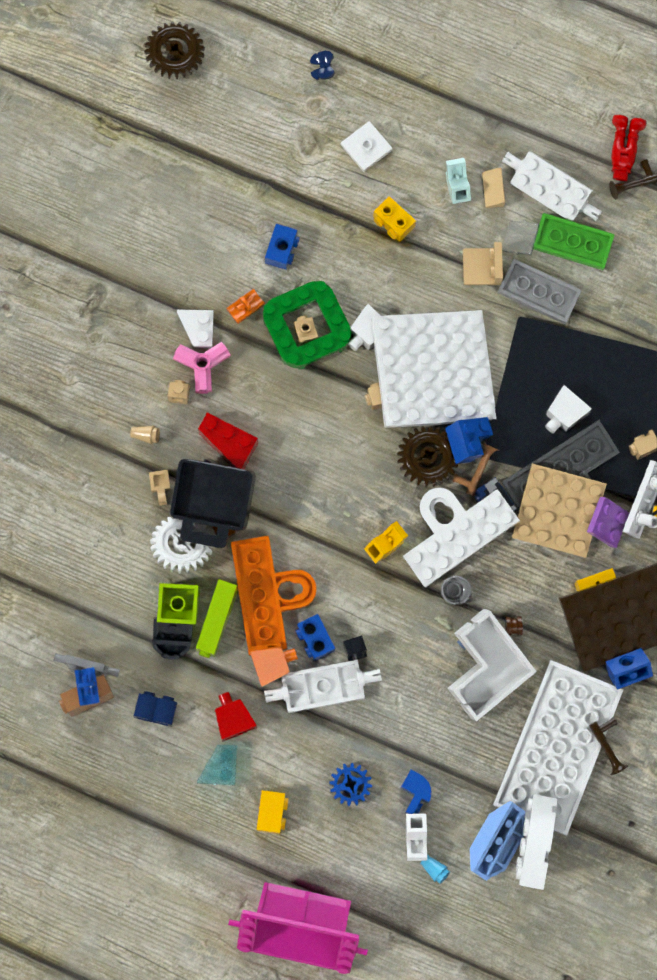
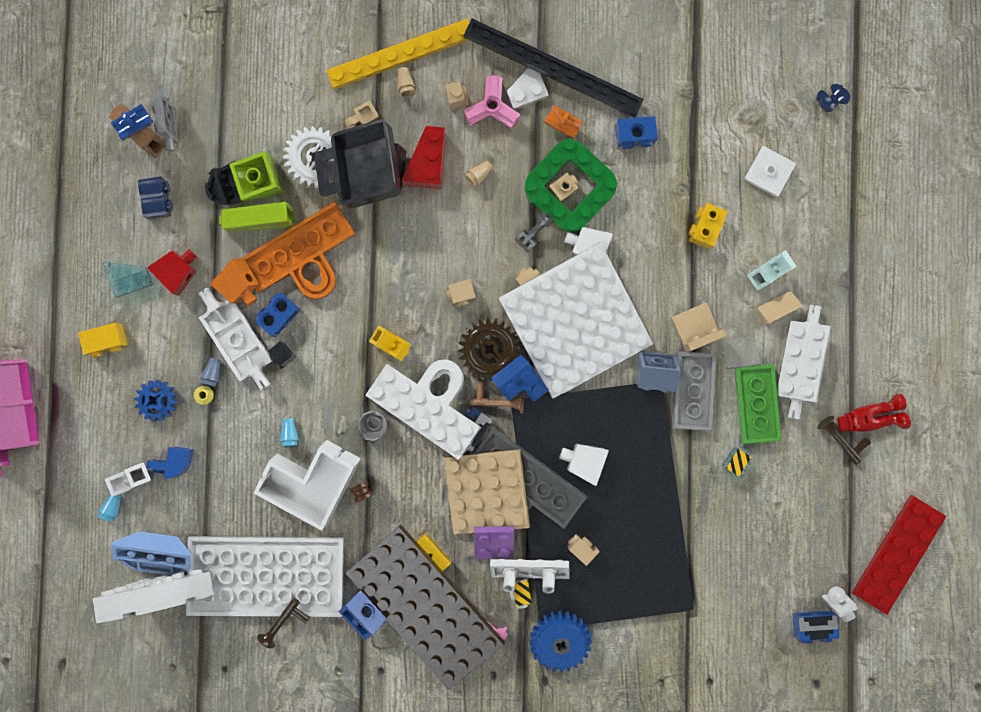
camera: 70 degrees right, 10 degrees up
none -> light yellow plate [194,386,214,405]
none -> sand blue cone [200,358,221,387]
none -> medium azure cone [280,419,299,447]
none -> yellow plate [326,19,469,90]
none -> tan brick [446,279,476,307]
none -> black plate [464,18,644,118]
none -> tan cone [465,161,493,187]
none -> dark grey hinge [515,212,553,252]
none -> sand blue slope [636,351,681,393]
none -> brick [721,447,751,479]

